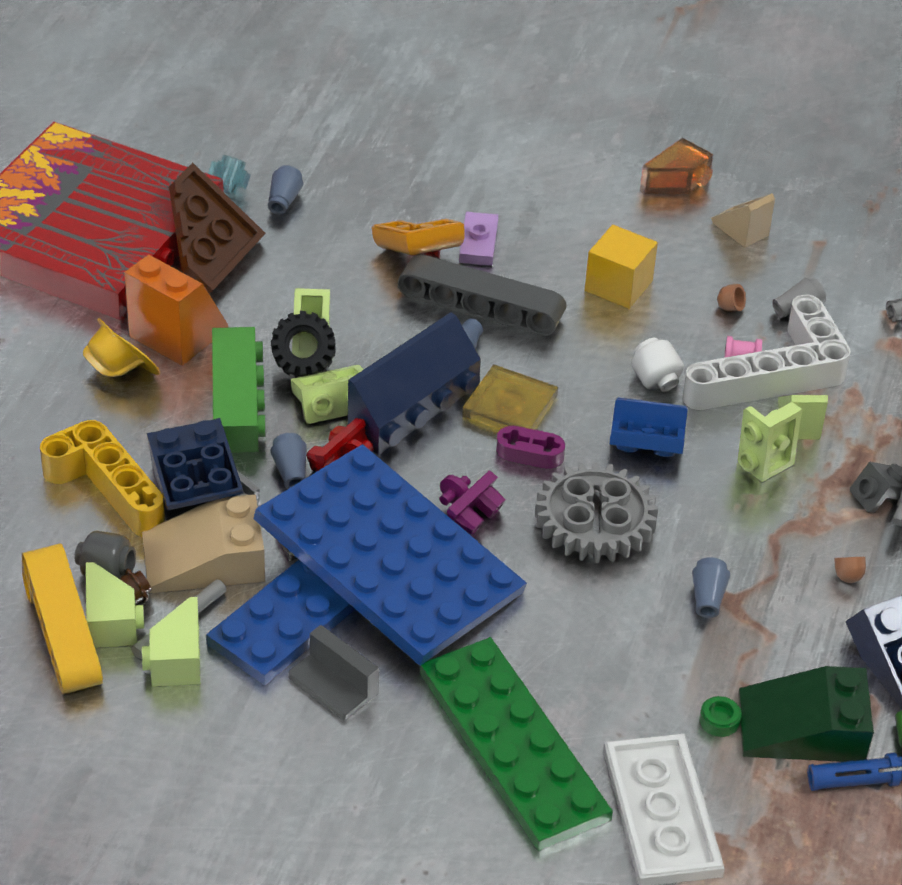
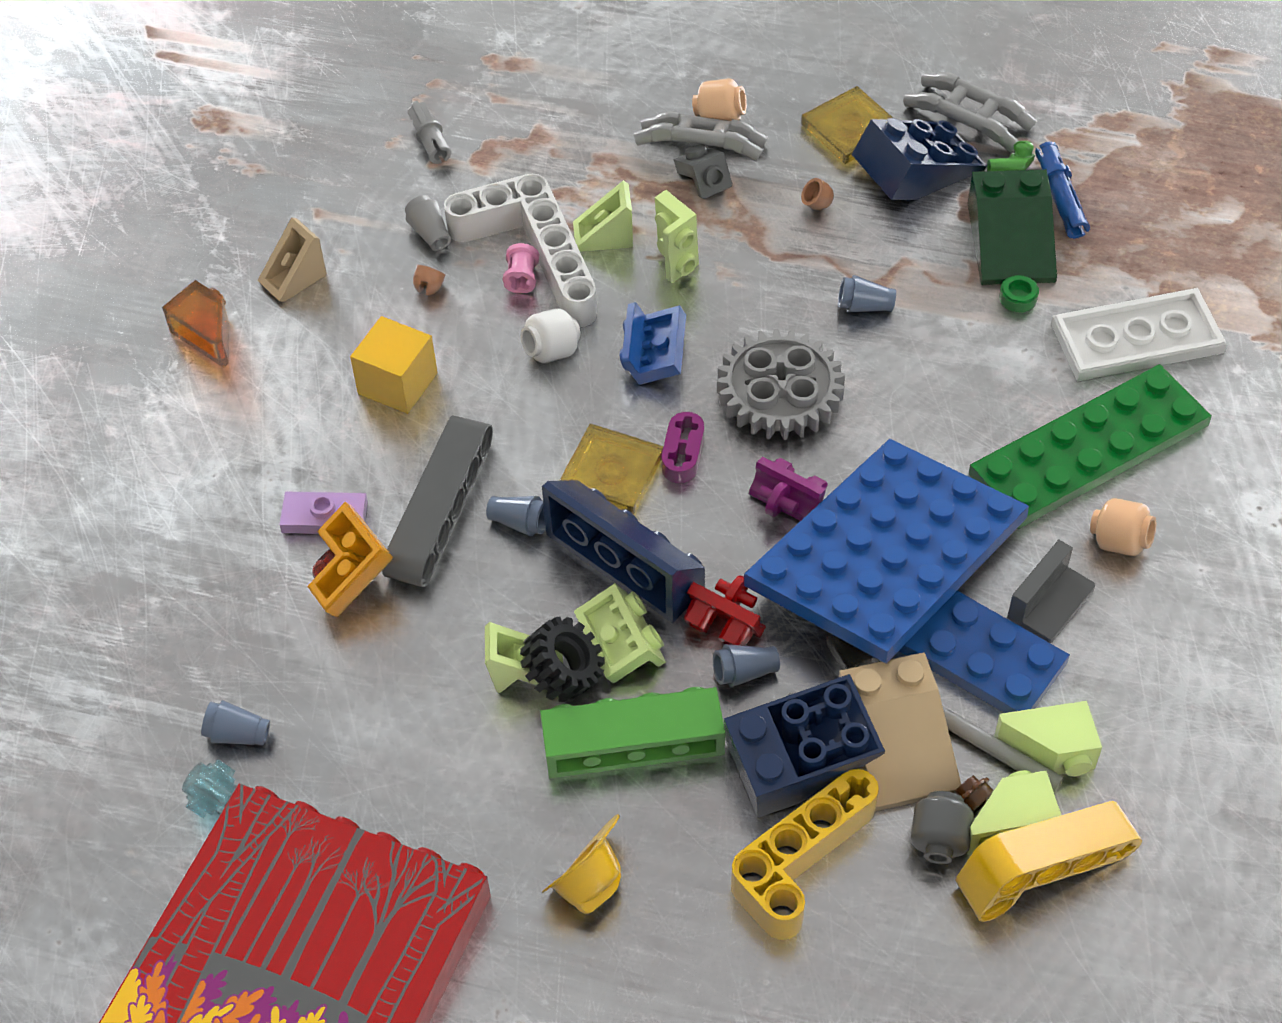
camera: 90 degrees left, 10 degrees up
orange slope [124,254,228,366] -> none
reddish brown plate [169,163,266,294] -> none
none -> light nougat head [1090,498,1157,556]

